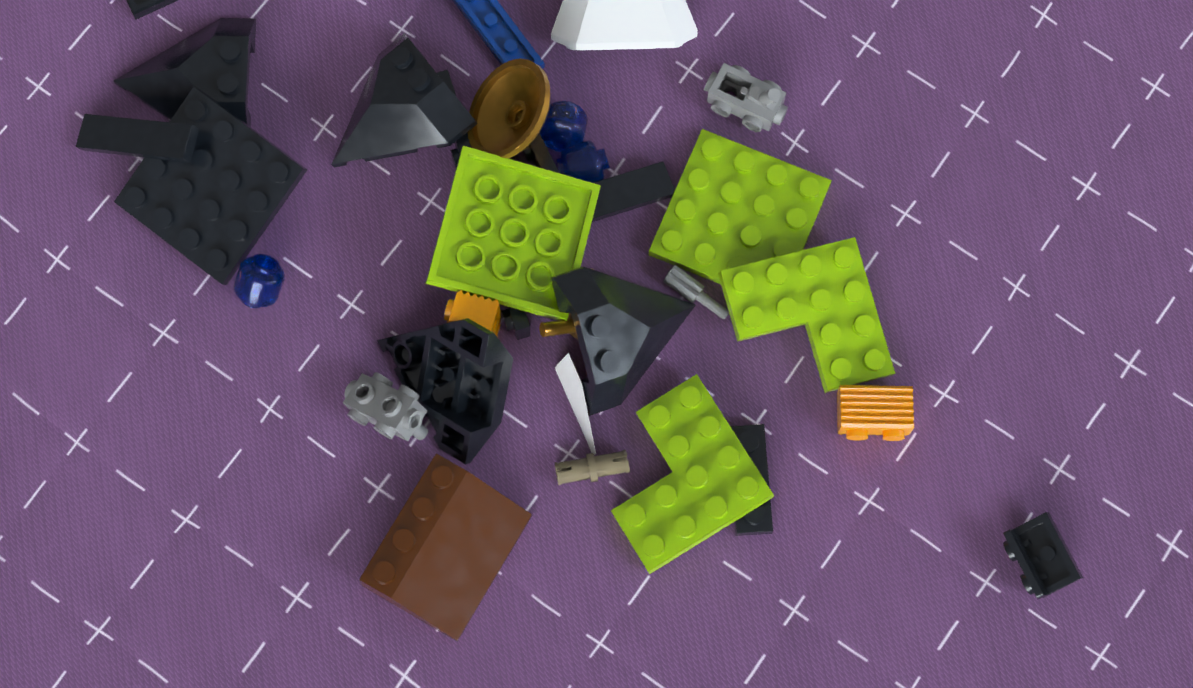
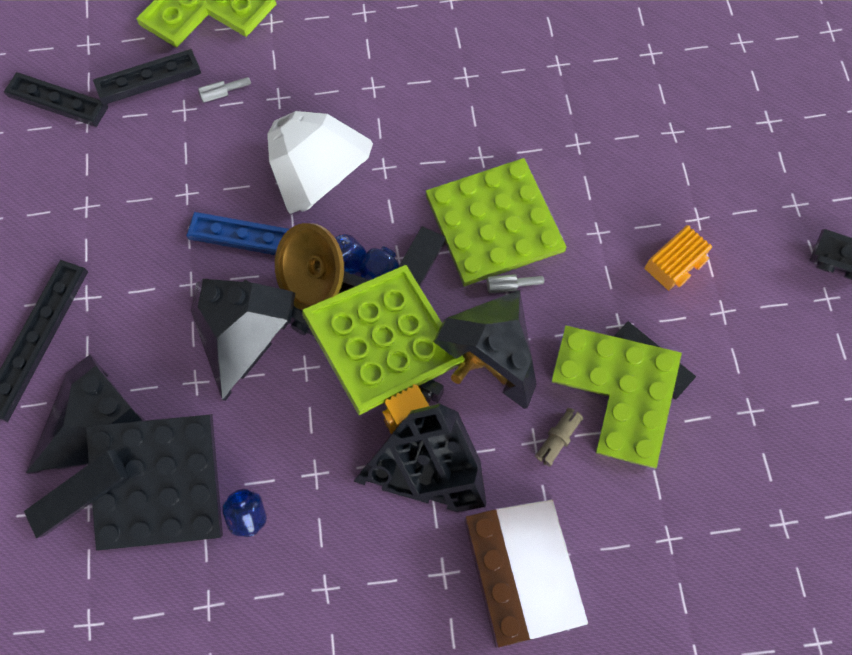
camera: 40 degrees left, 5 degrees down
light grey brick [343,372,428,441] -> none
white sticker [555,353,596,455] -> none
light grey brick [704,63,788,132] -> none
lime plate [718,237,895,393] -> none

